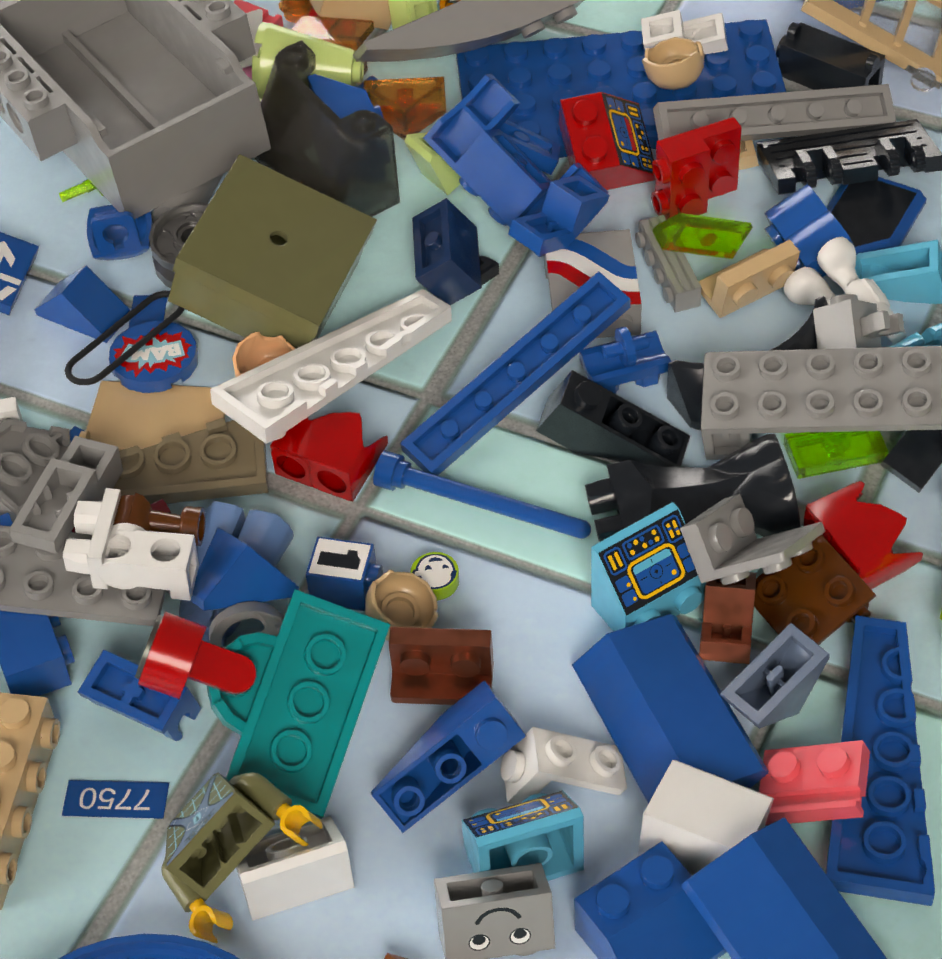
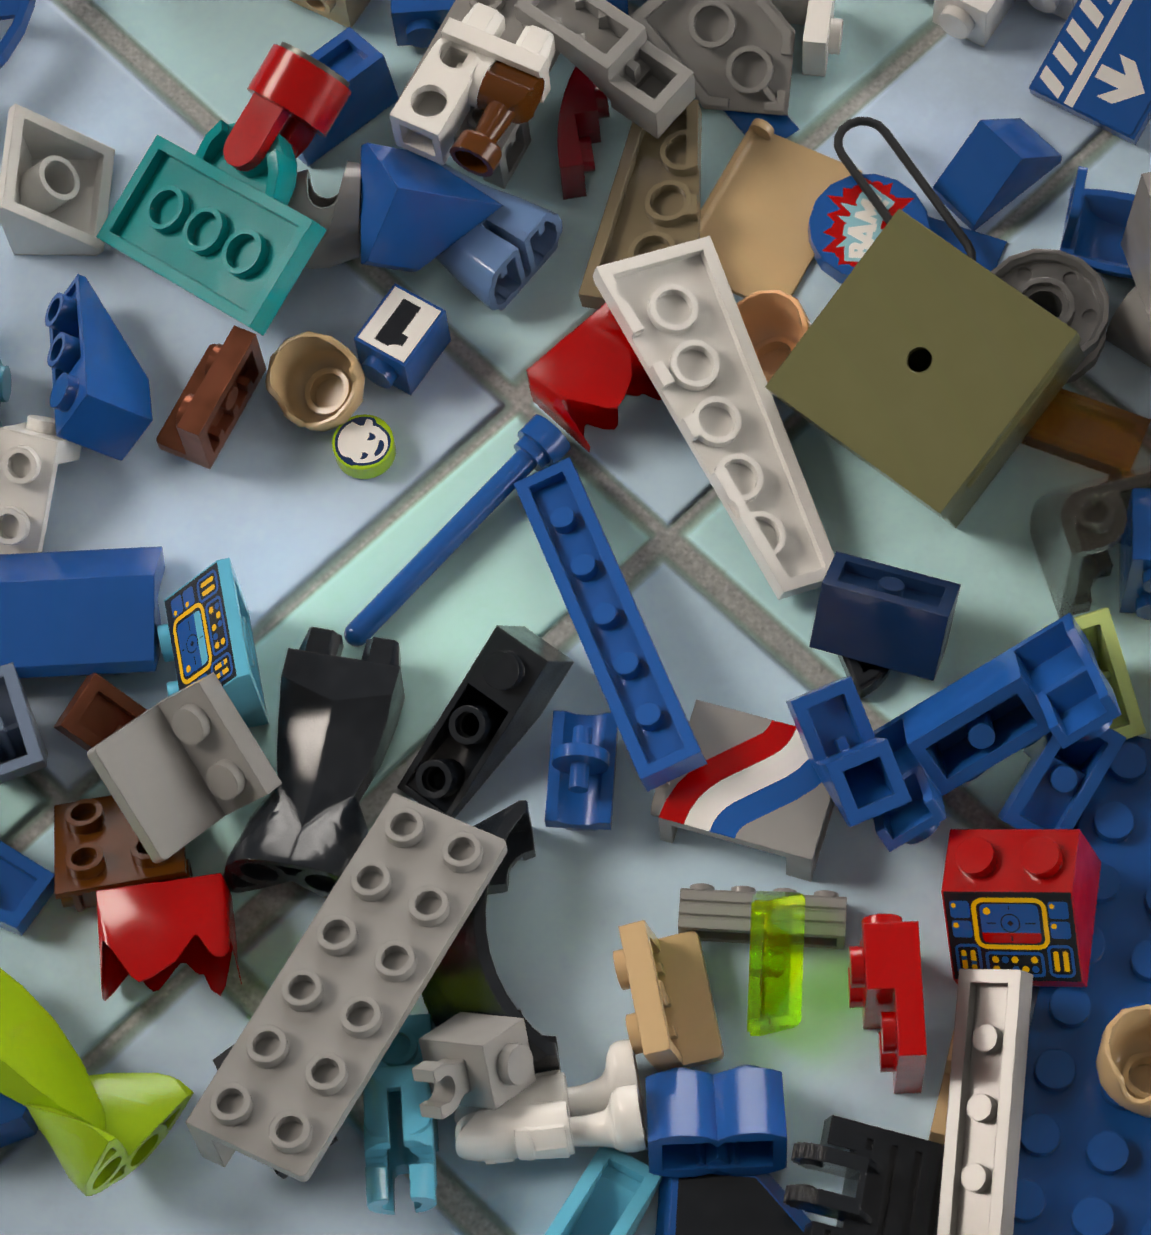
camera: 115 degrees right, 15 degrees up
blue sticker [62,780,169,819] -> none
olive torso [161,772,323,943] -> none

